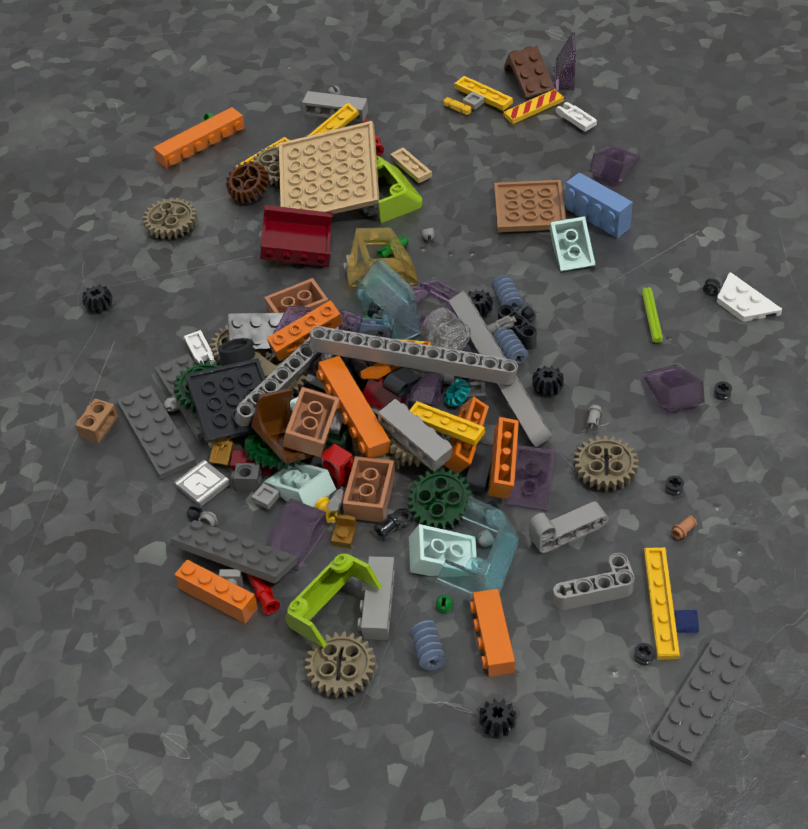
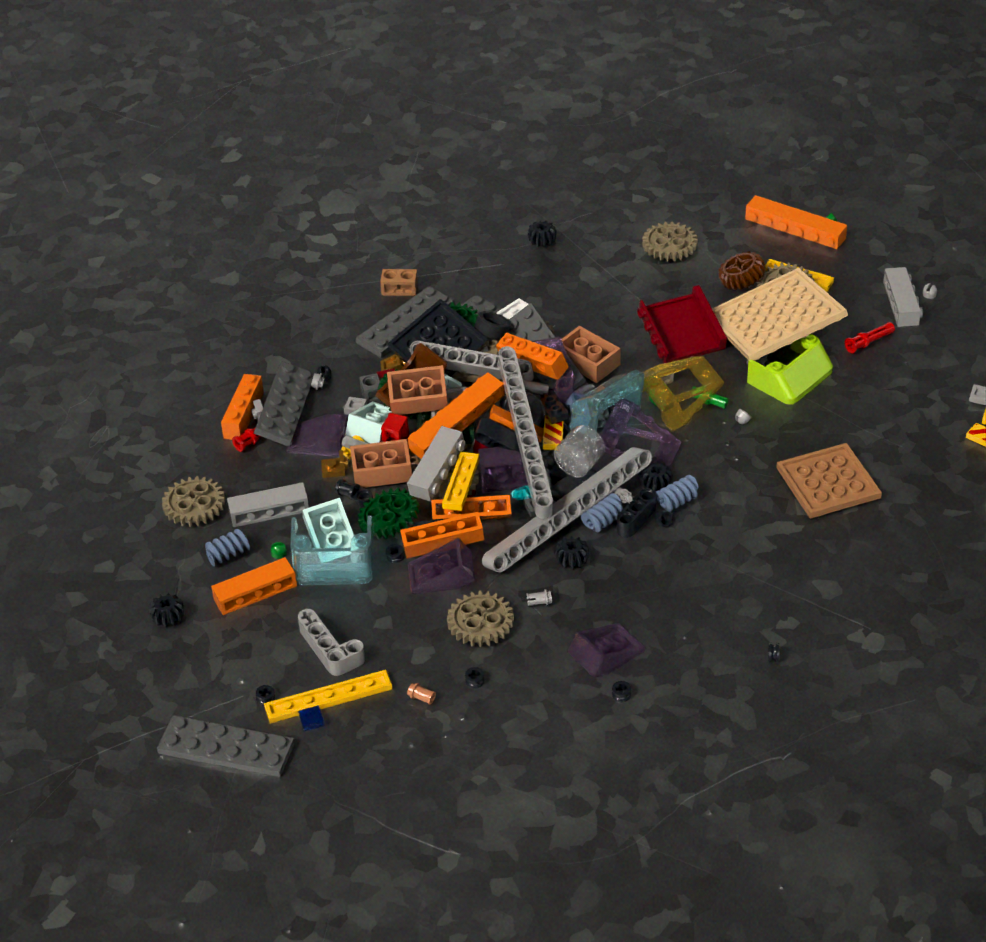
camera: 70 degrees right, 5 degrees down
tile [174,460,230,507] -> none
lime windscreen [285,554,382,648] -> none
yellow tile [308,103,359,136] -> none
tan plate [390,148,432,183] -> none
yellow axle [443,97,471,115] -> none
light grey beam [529,502,609,553] -> none
light aqua slope [549,216,595,272] -> none
medium blue brick [565,172,633,238] -> none
clear purple slope [588,145,640,184] -> none
lime axle [642,287,663,343] -> none
white wing [717,272,782,322] -> none

